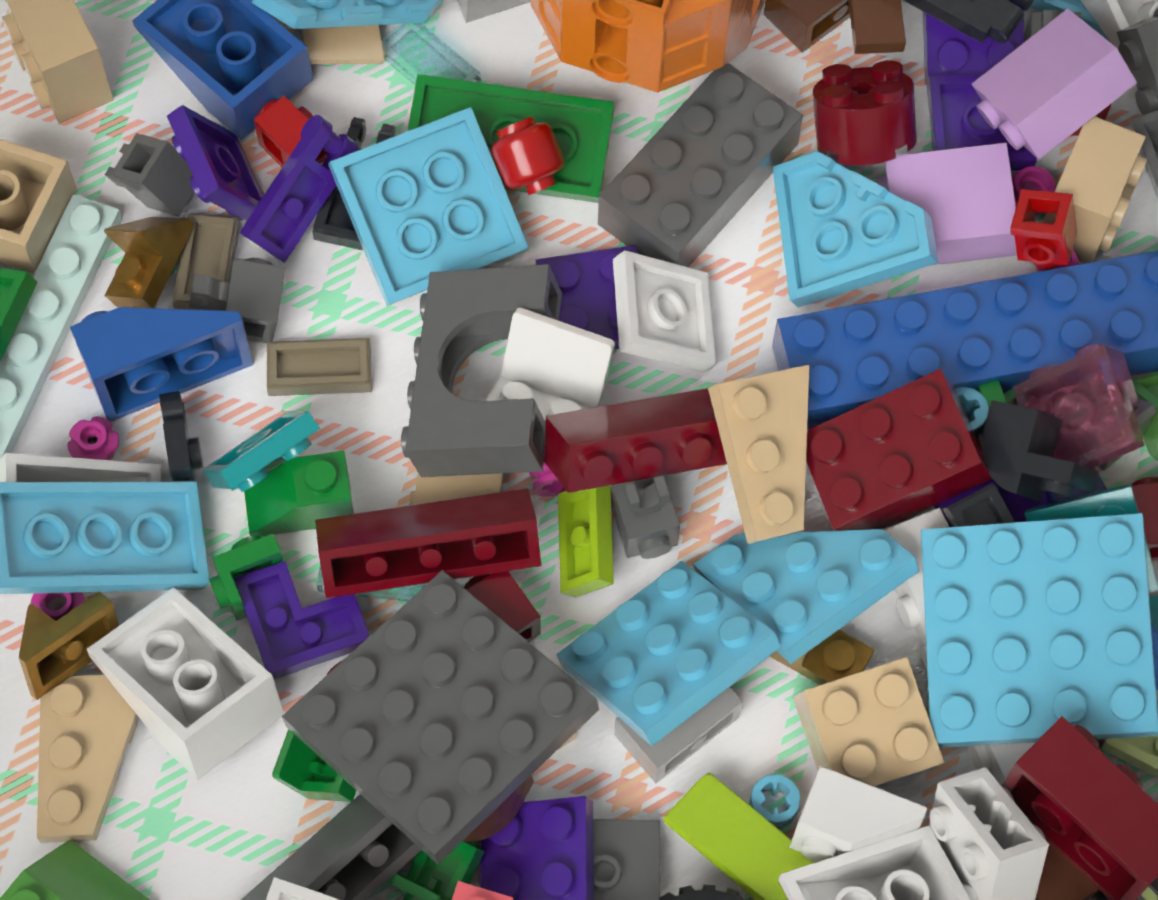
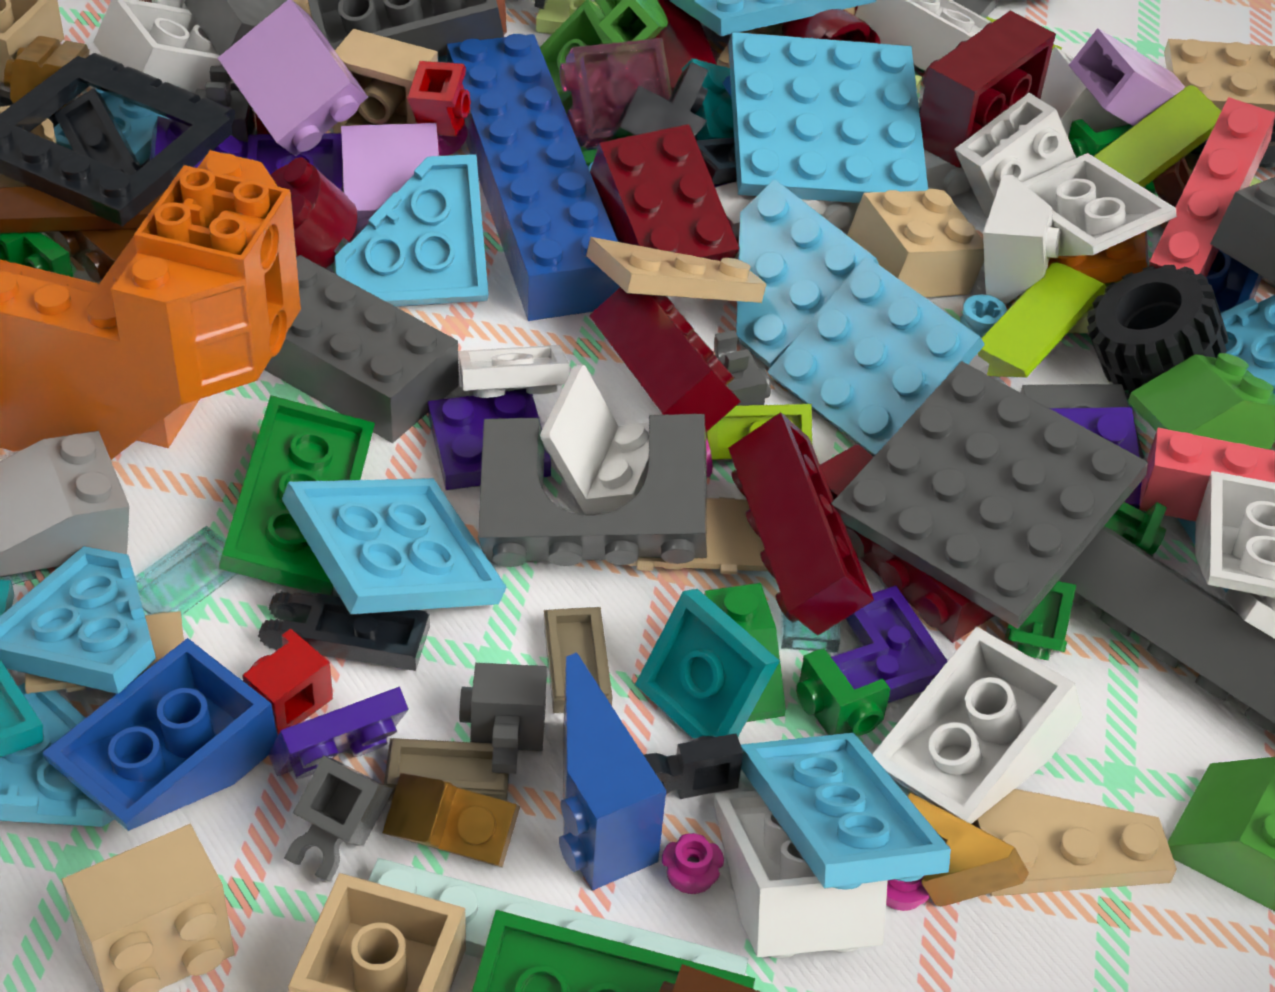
camera: 95 degrees left, 20 degrees down
dark purple plate [239,115,358,263] -> none
red head [491,116,565,195] -> none

